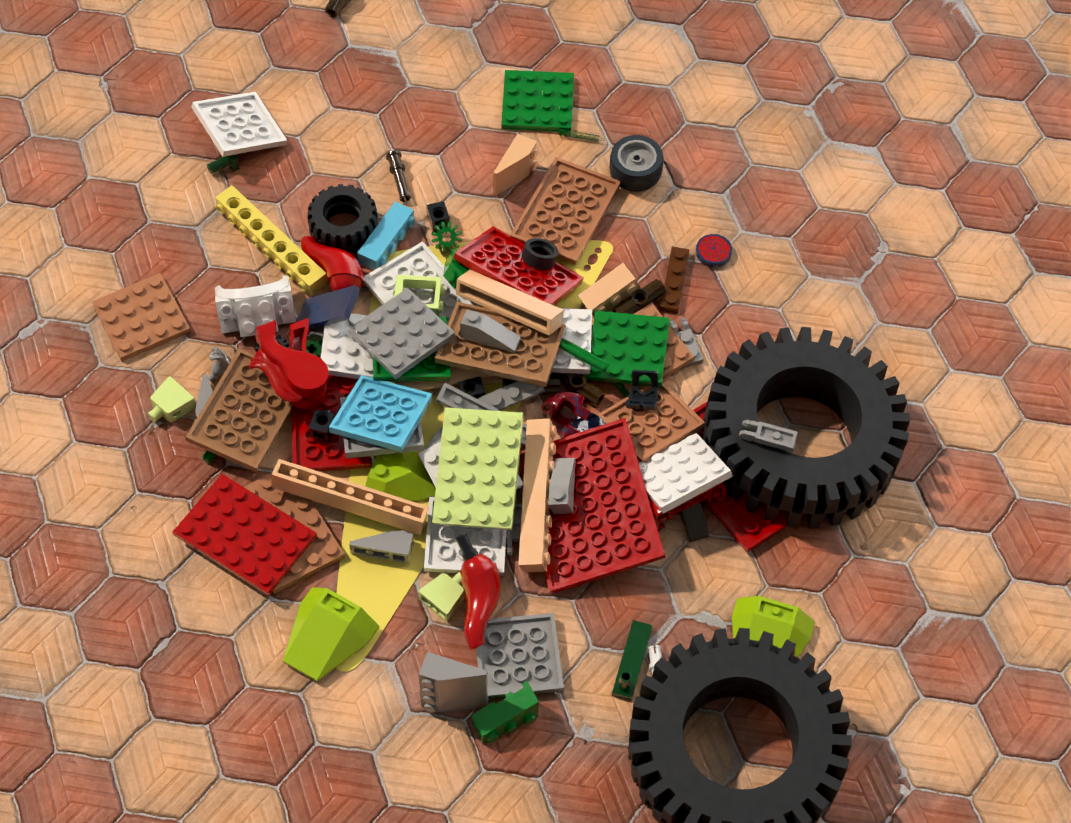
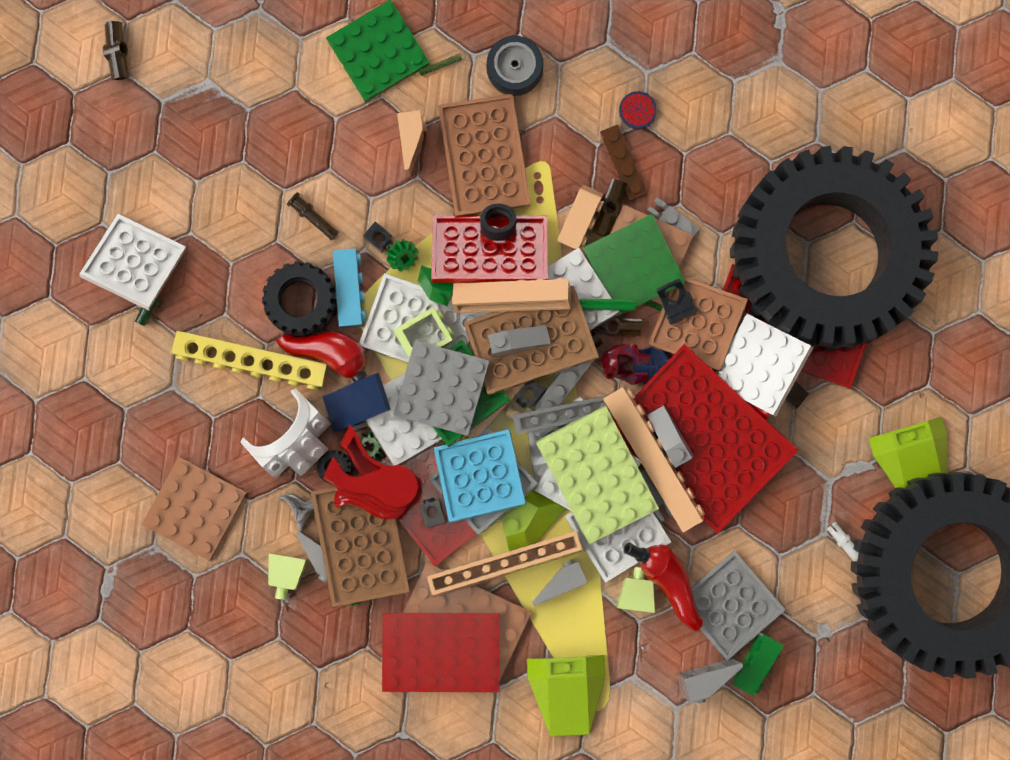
camera: 35 degrees left, 25 degrees up
dark green piece [612,620,652,701] -> none
light grey hinge [739,420,798,452] -> none

